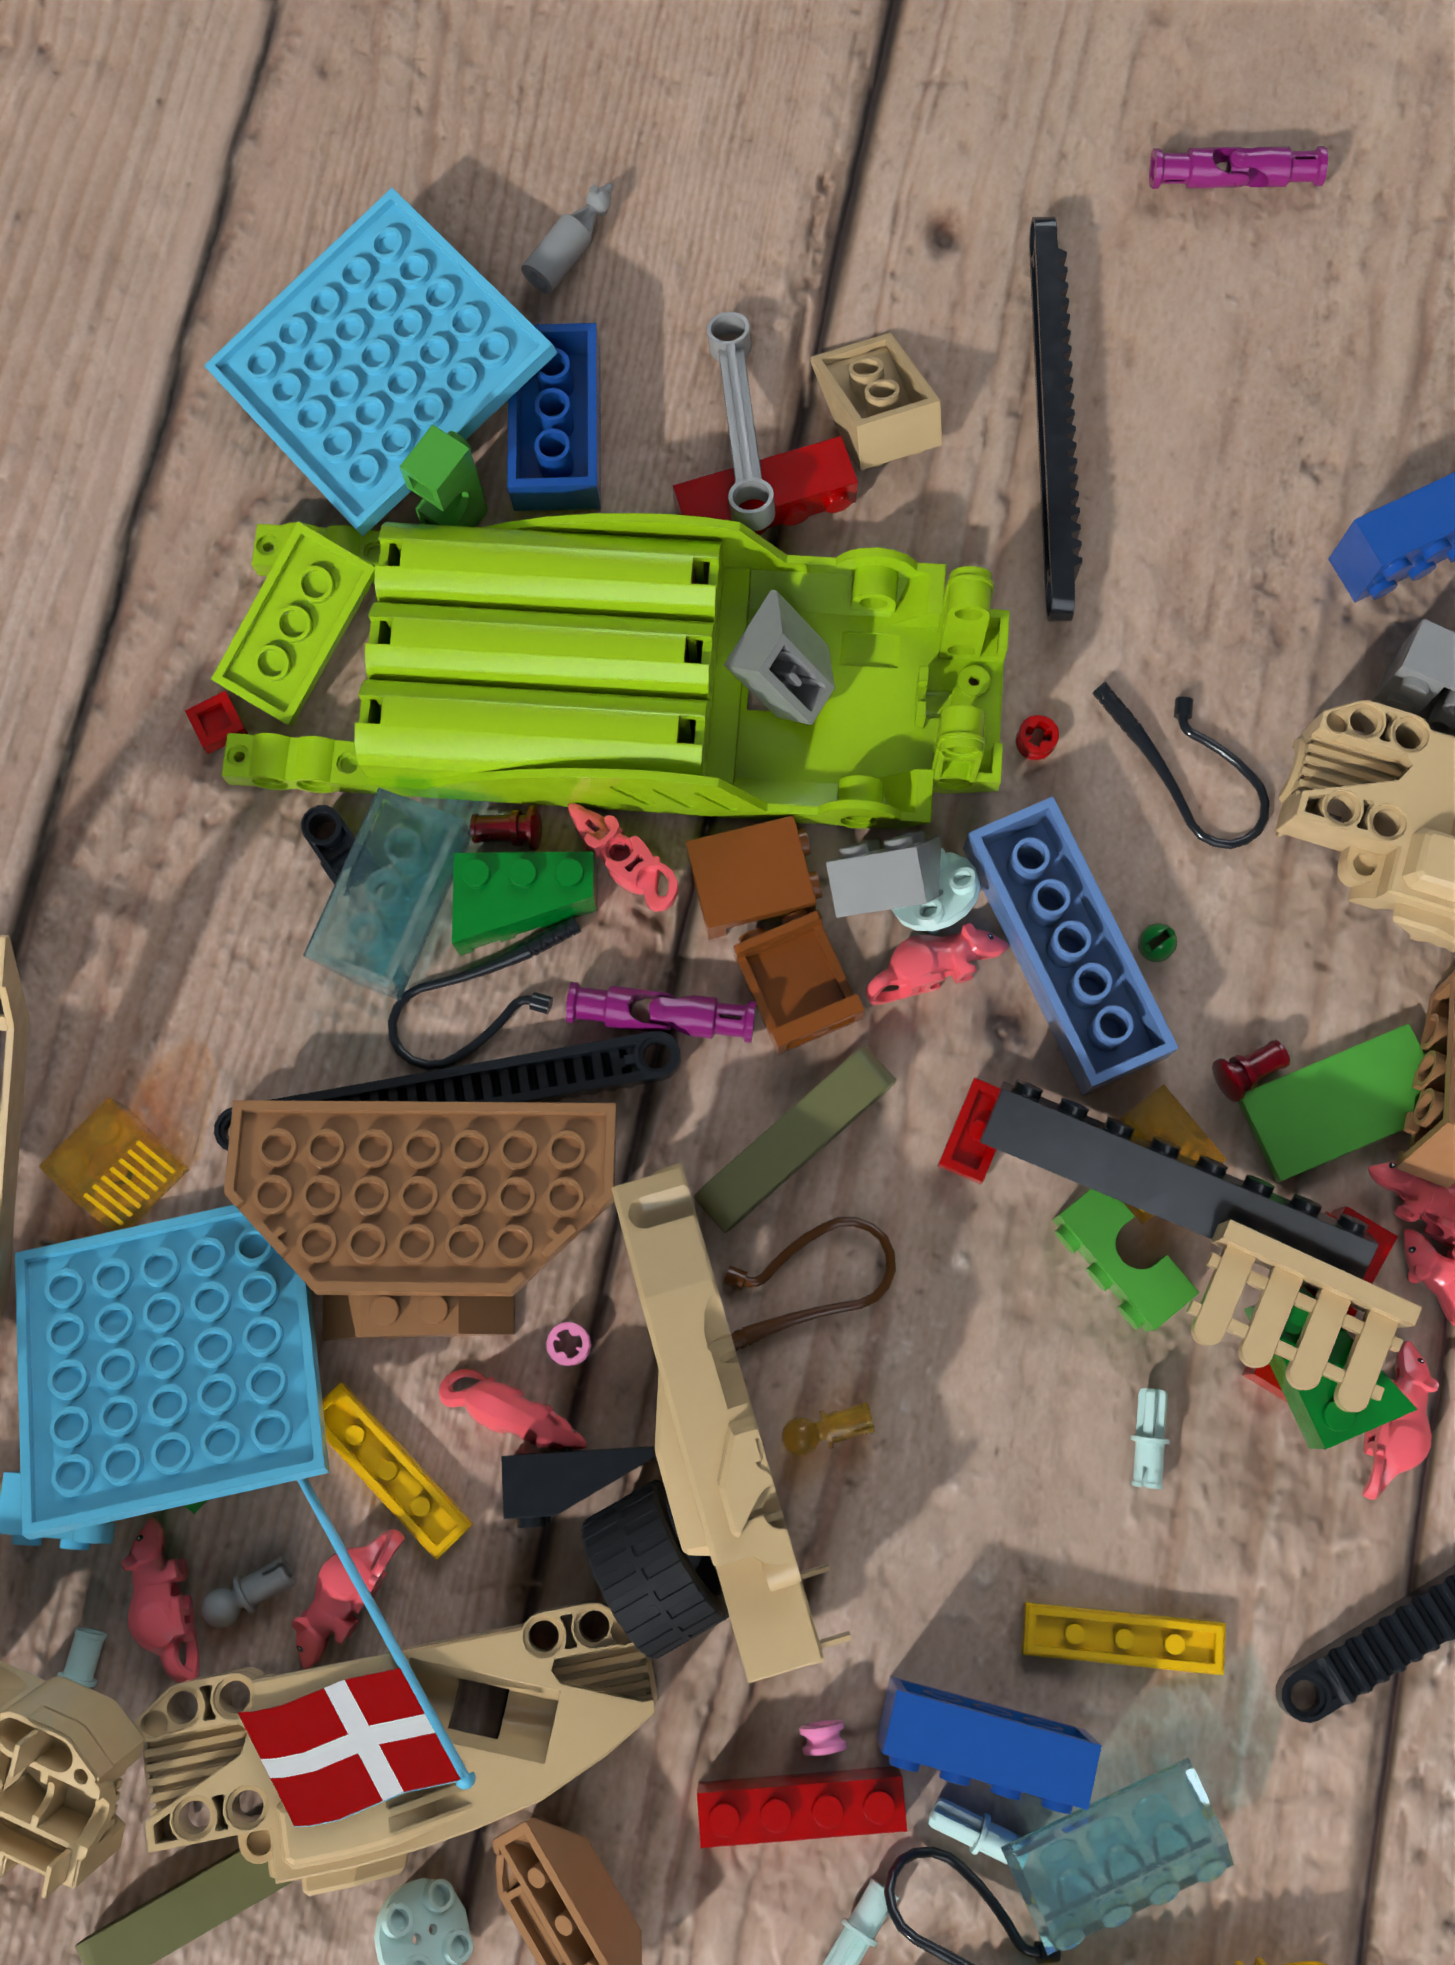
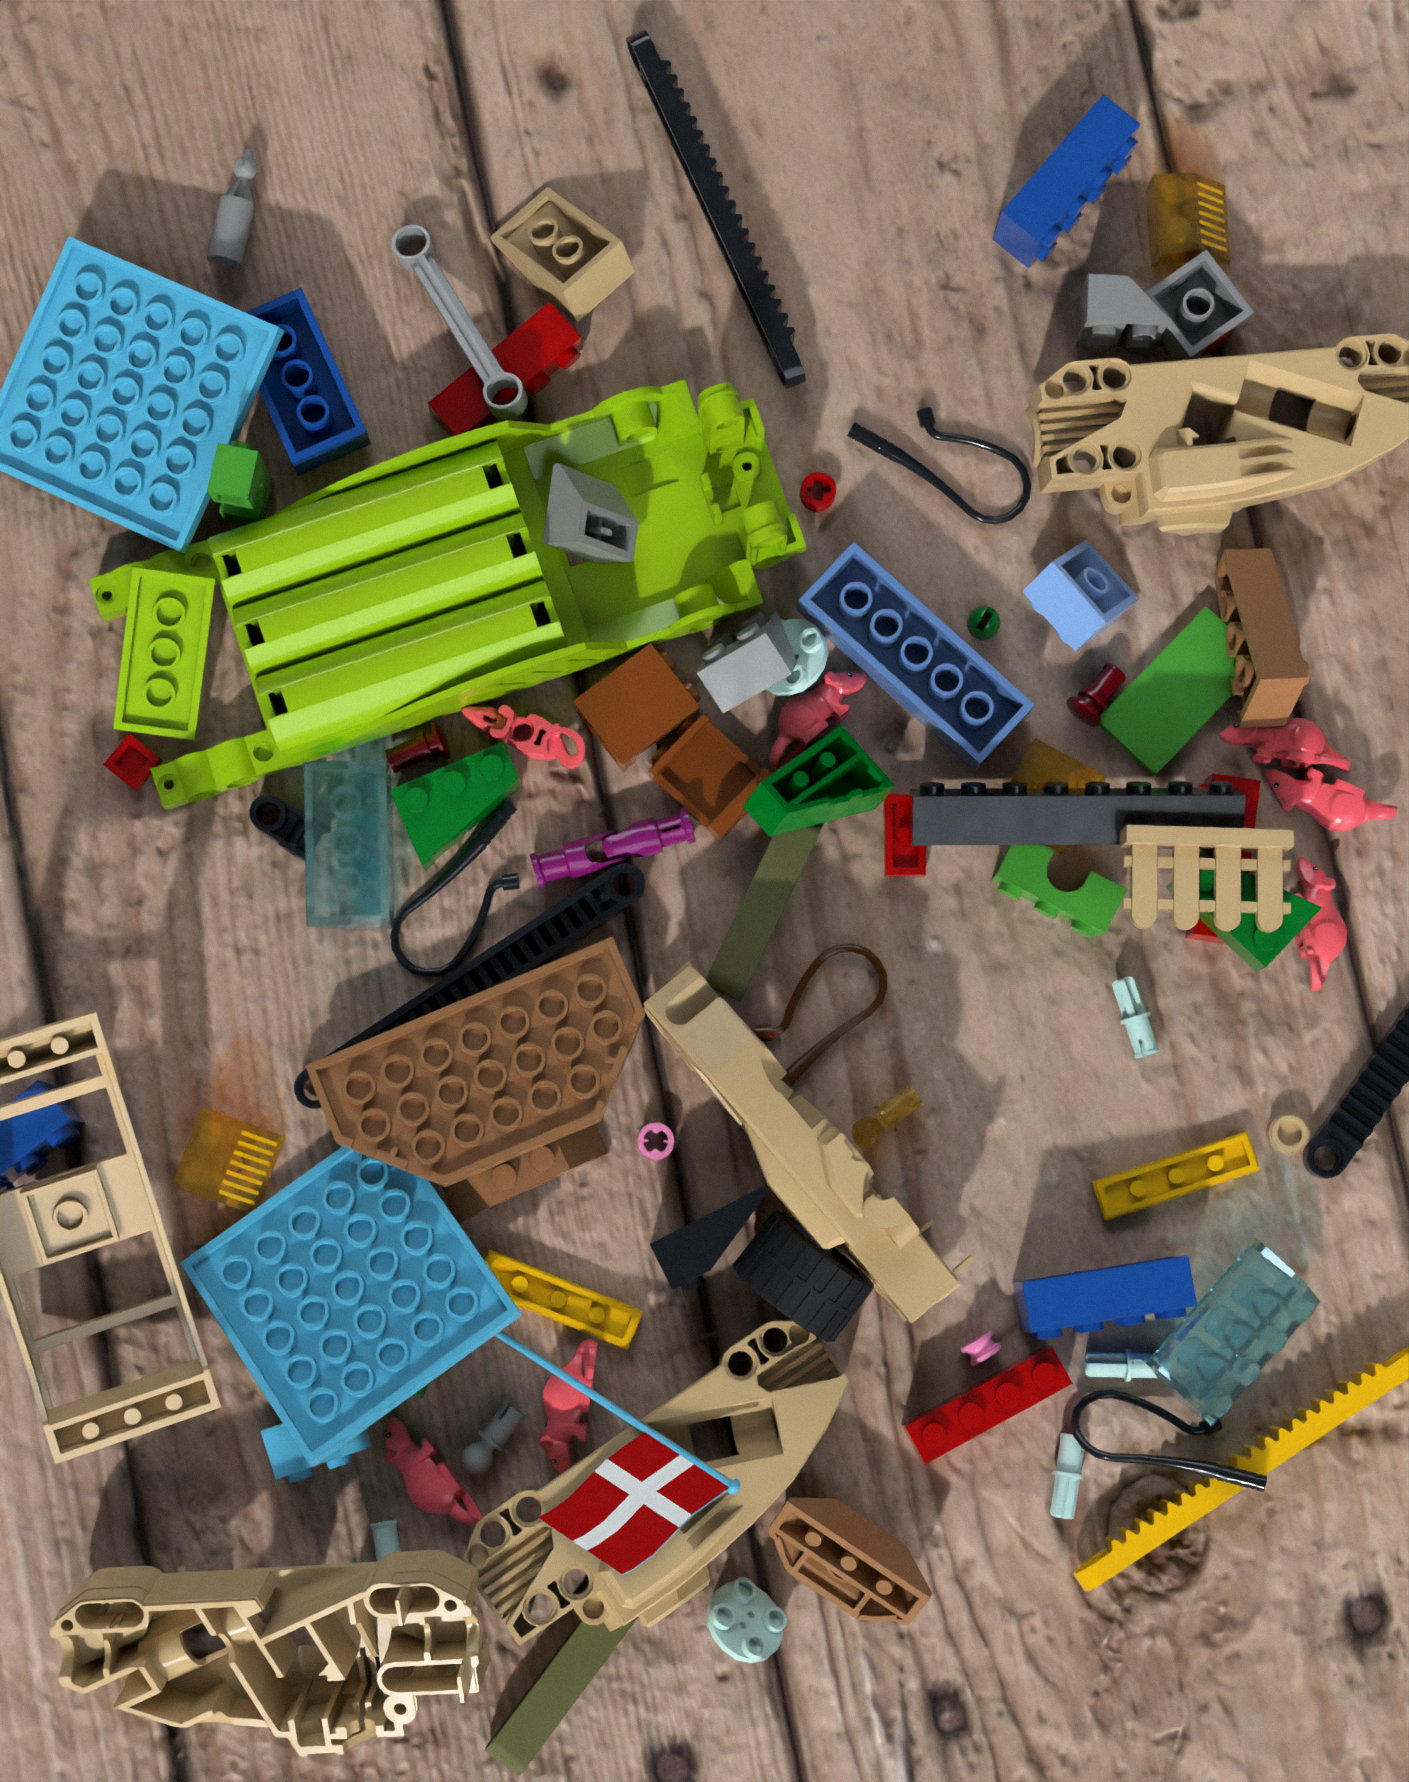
camera: 35 degrees left, 5 degrees up
coral animal [438,1369,587,1449] -> none
none -> green wedge [742,725,895,837]
none -> light blue slope [1022,539,1140,652]
none -> tan tile [1266,1113,1310,1155]

